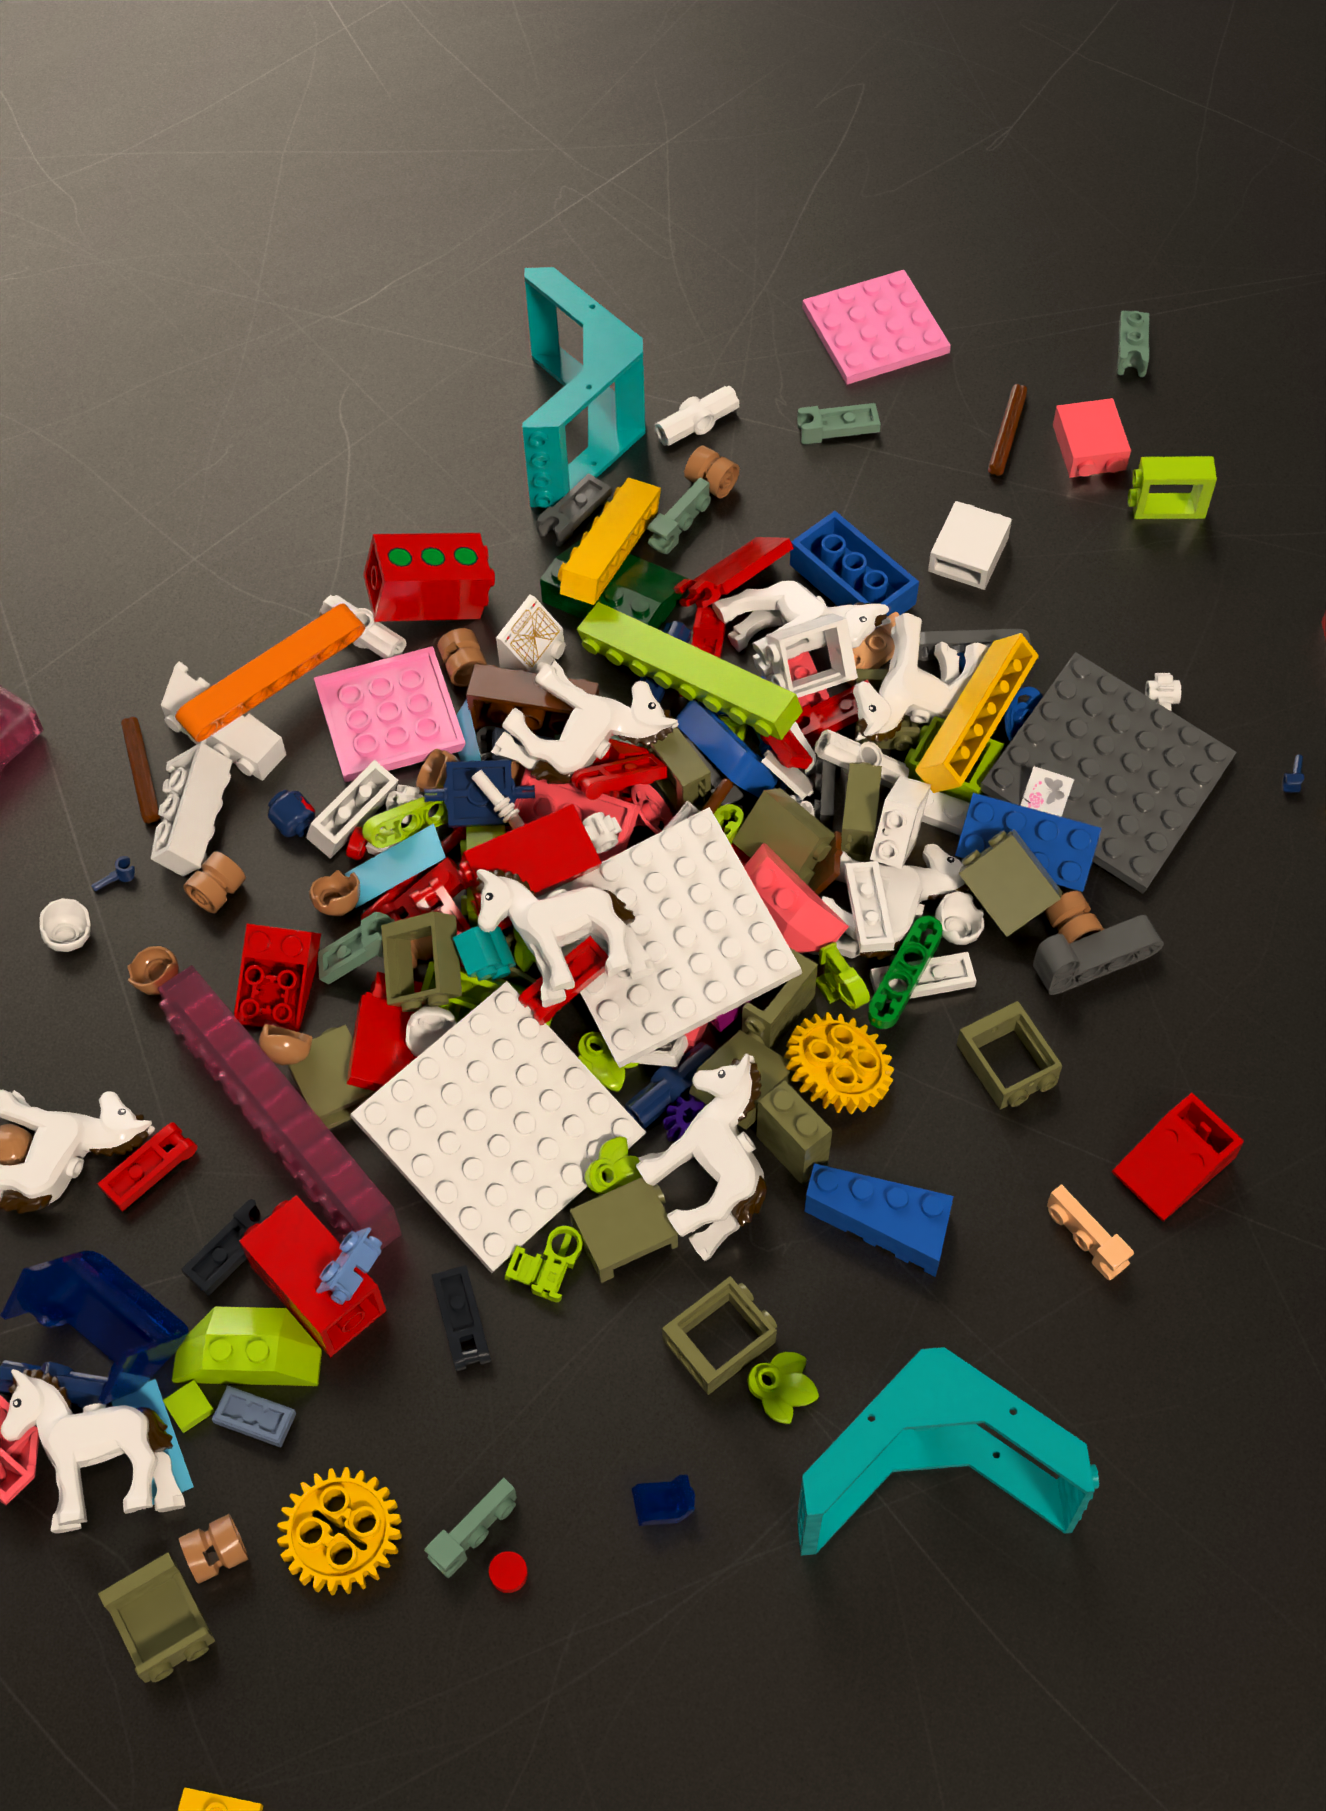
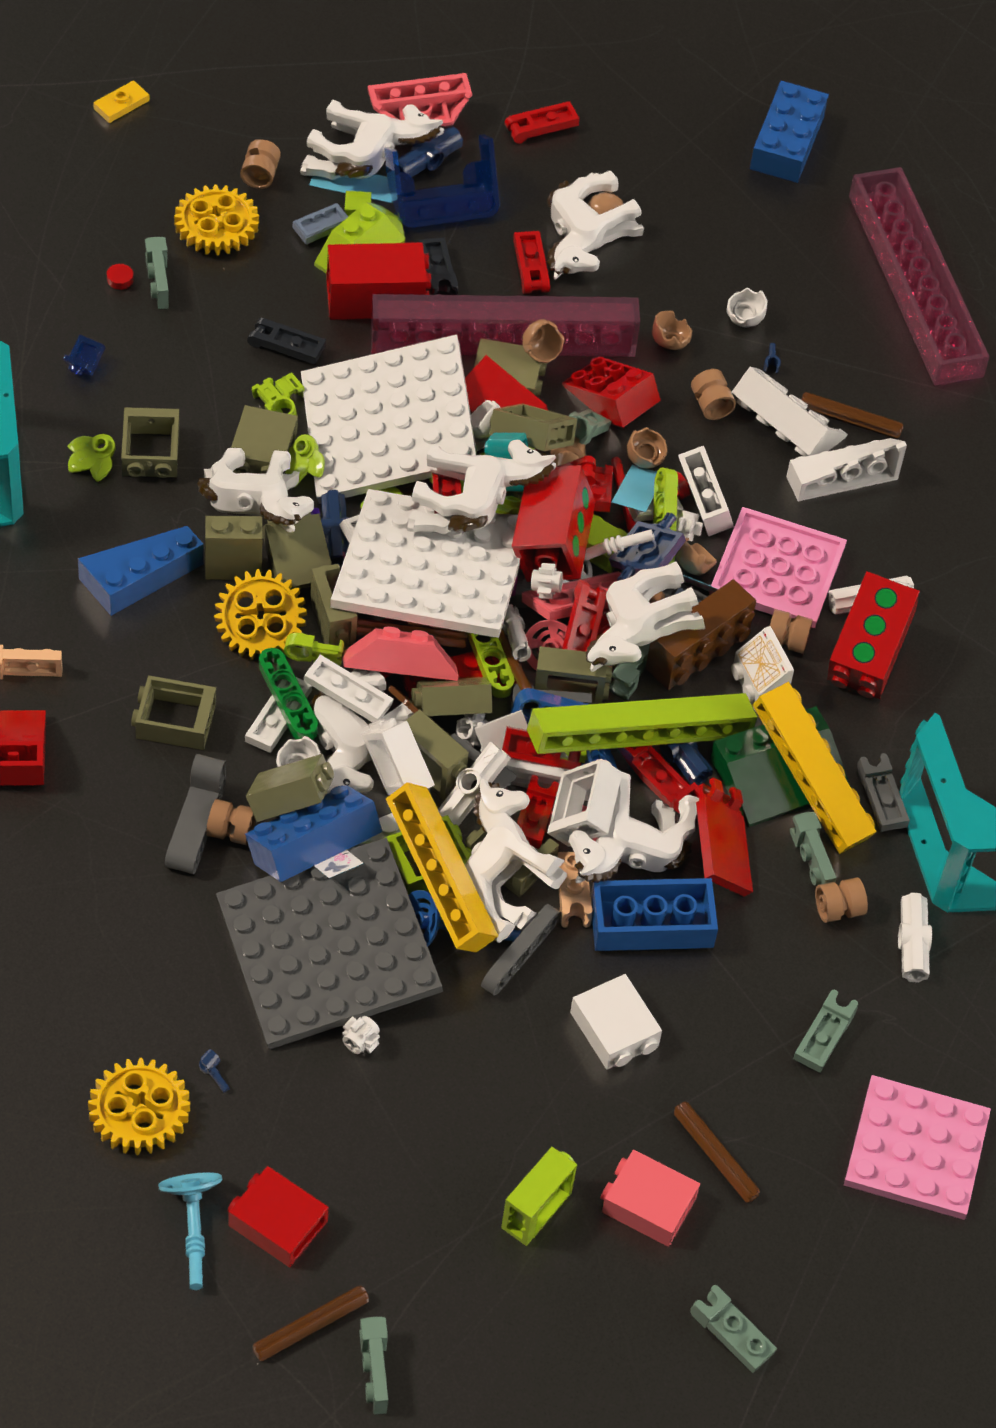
camera: 120 degrees right, 5 degrees down
olive panel [98,1553,215,1683] -> none
orange beam [175,603,365,742] -> none
dark blue head [268,790,316,837] -> none
medium blue hinge [316,1227,382,1305] -> none

